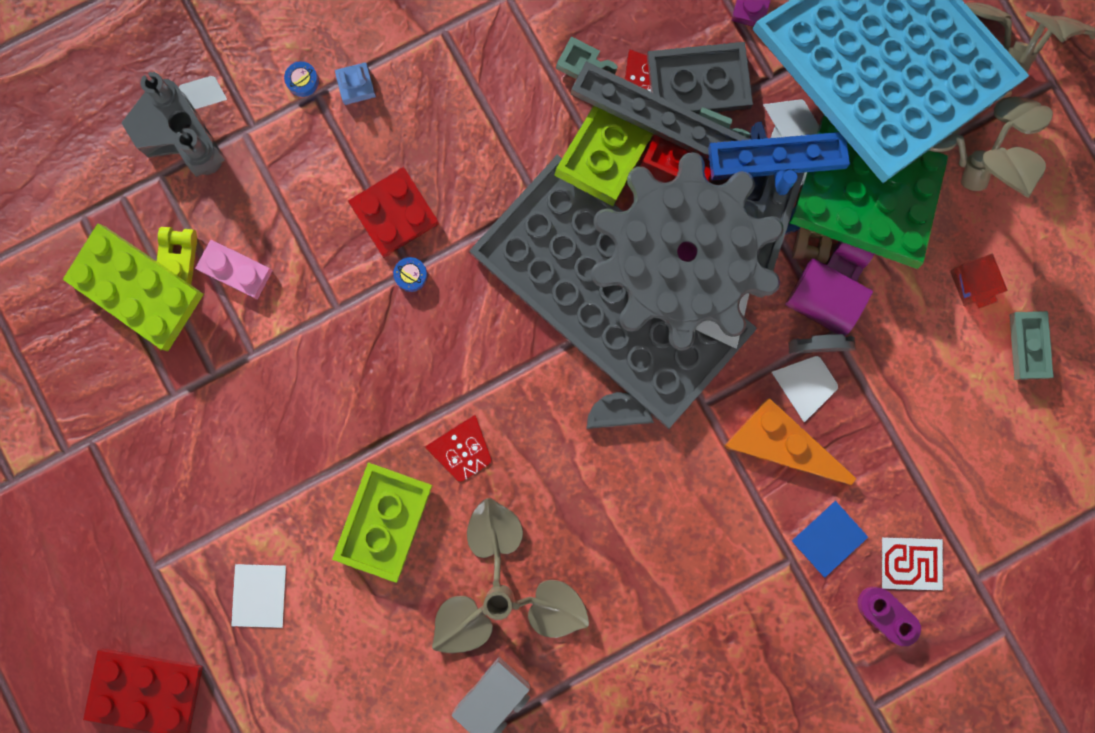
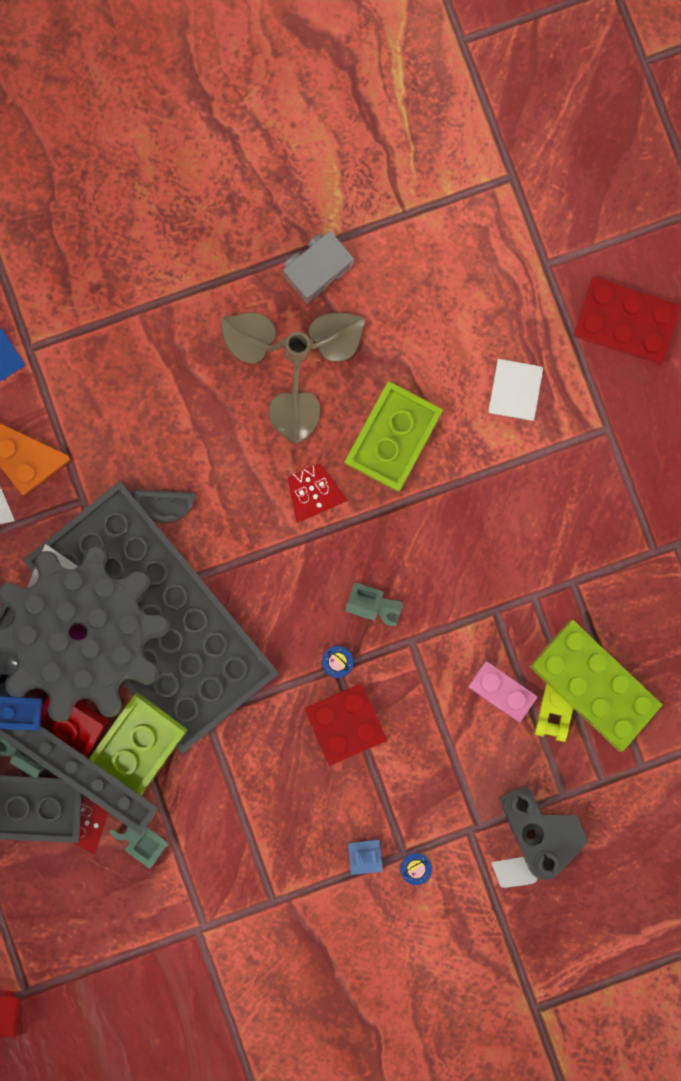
camera: 170 degrees left, 0 degrees up
none -> sand green plate [345,582,403,626]

